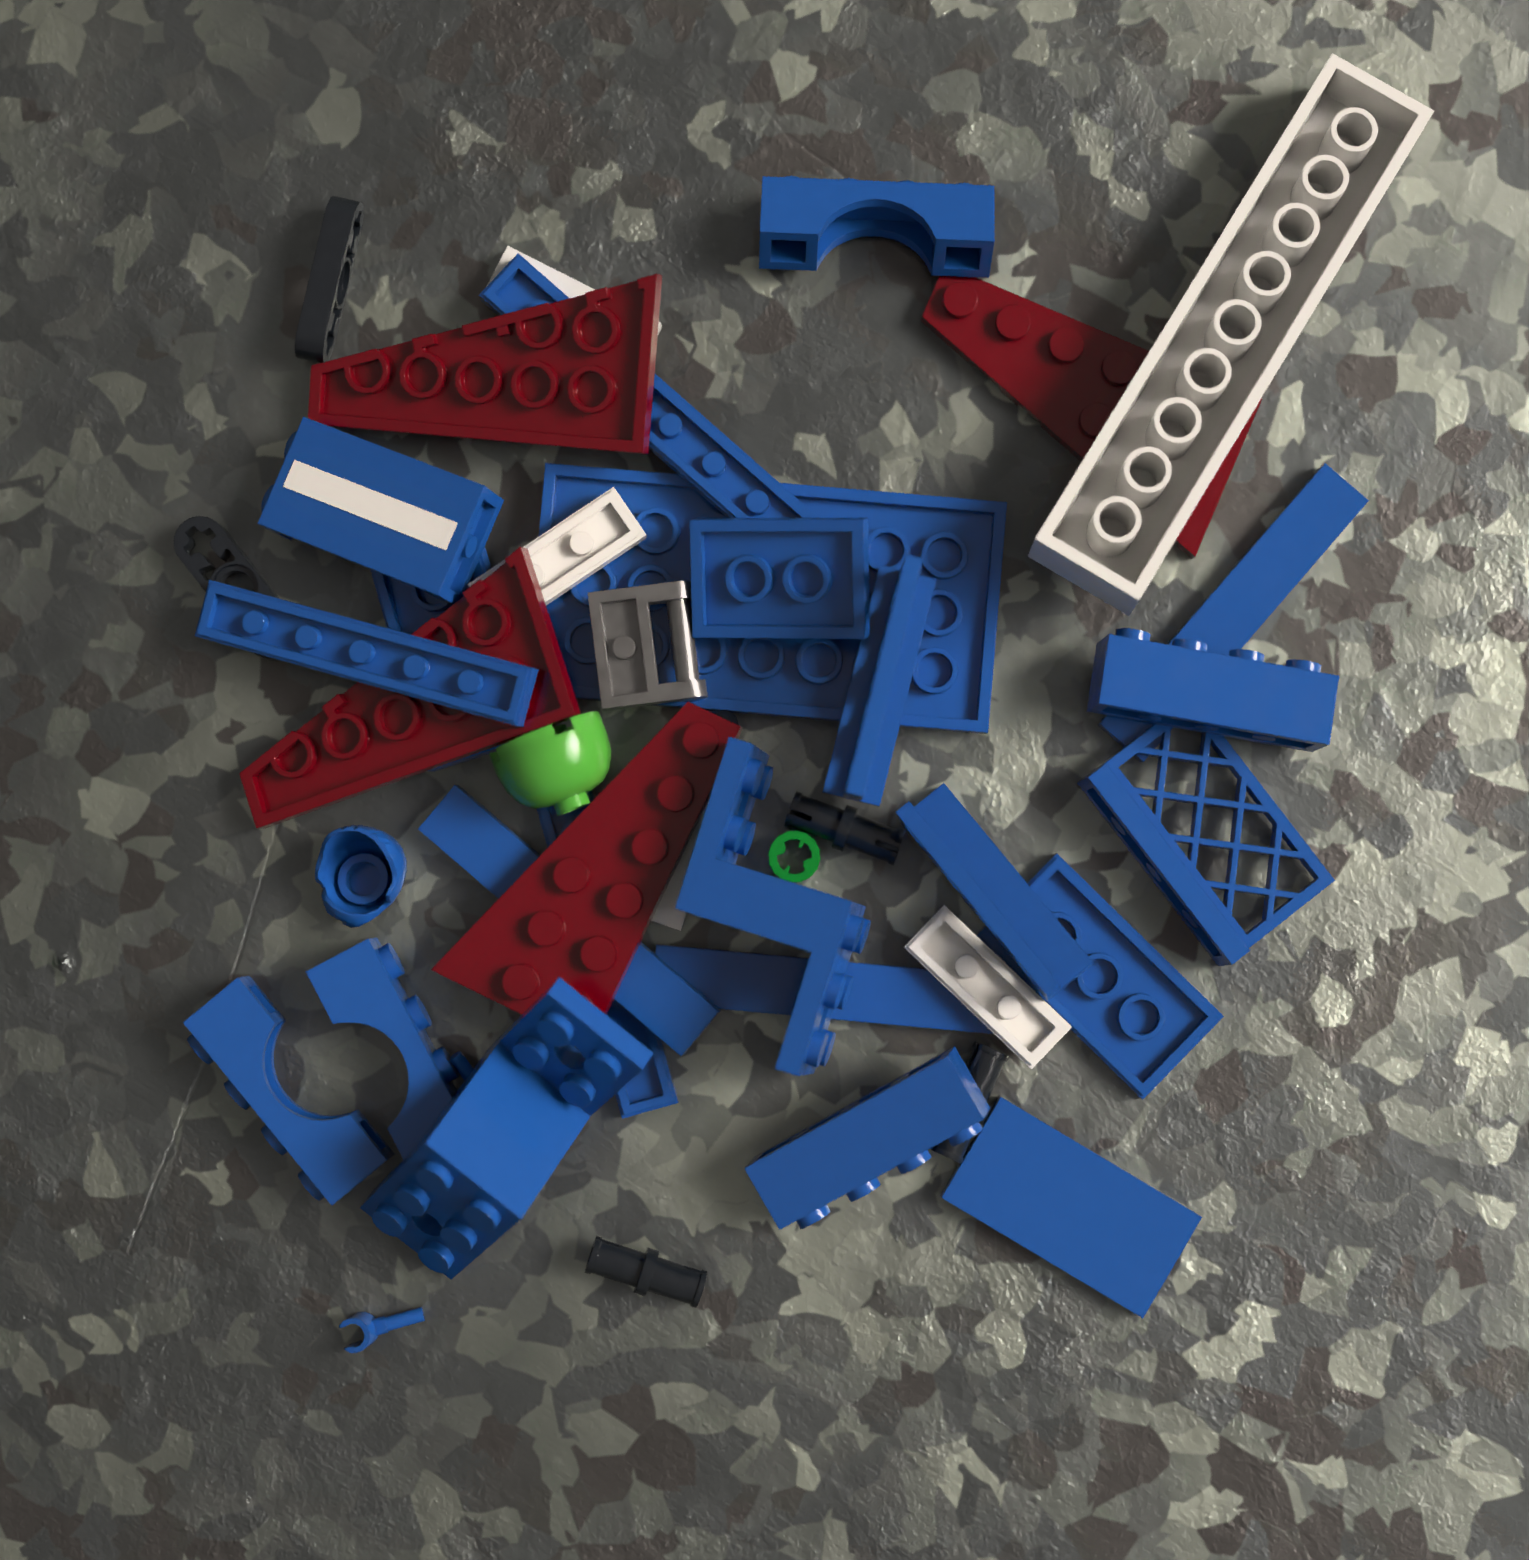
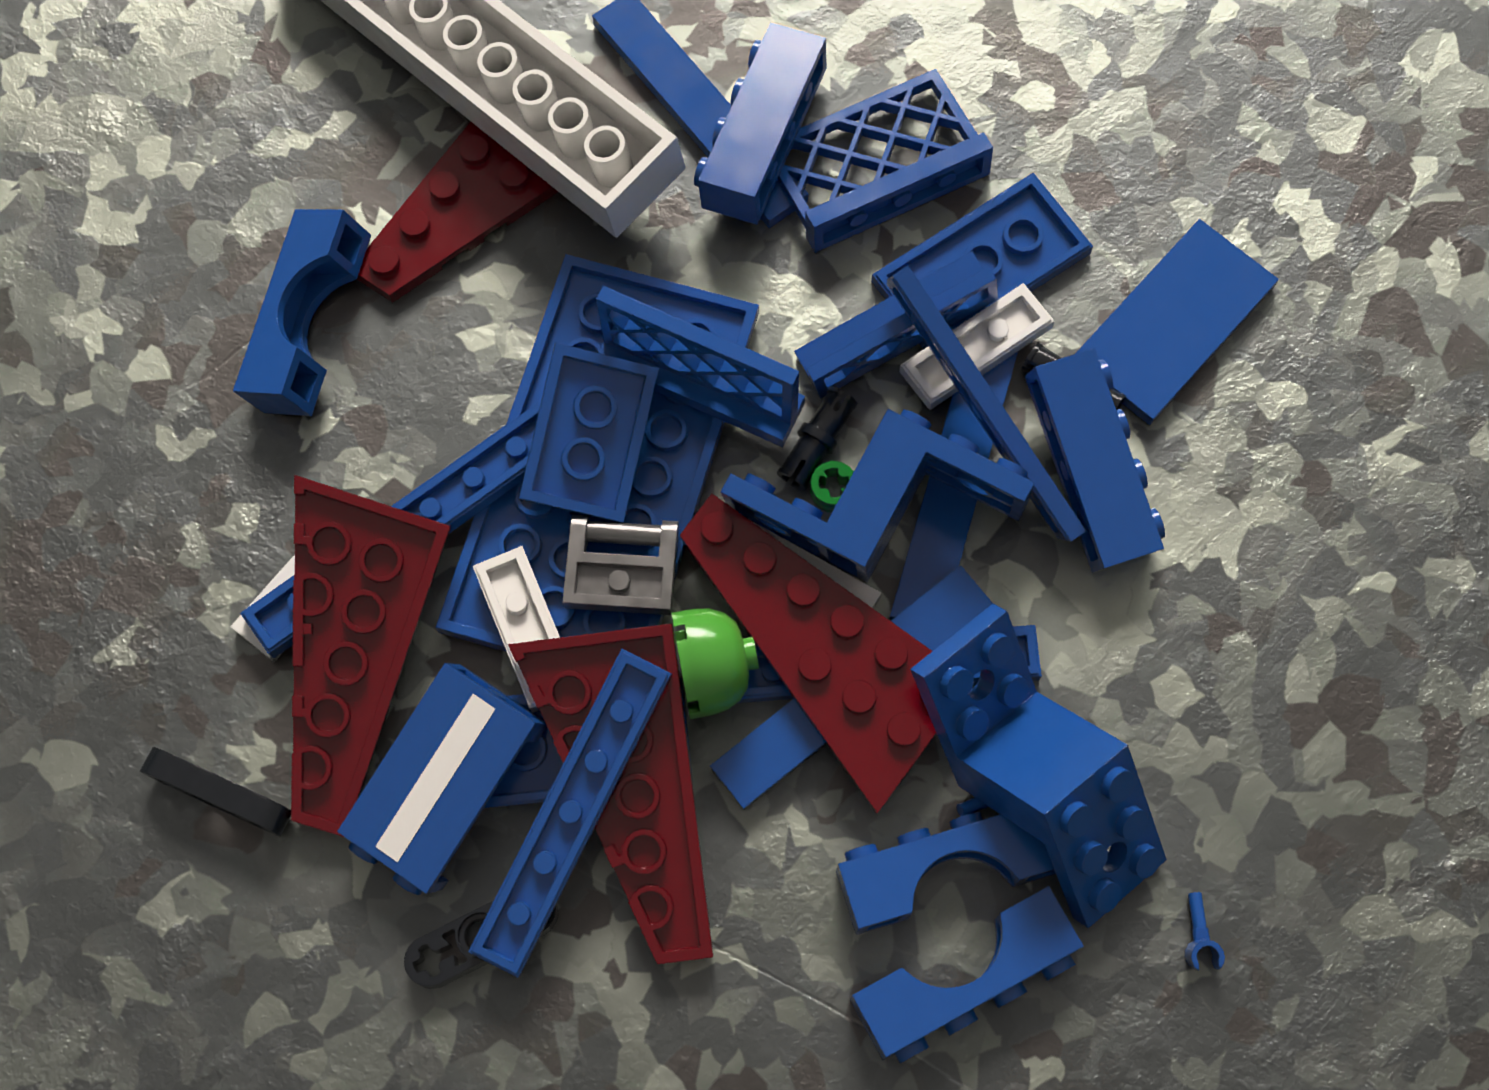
camera: 80 degrees left, 15 degrees down
blue hair [315,825,407,928] -> none
black pin [585,1236,708,1308] -> none
none -> blue tile [886,265,1086,542]

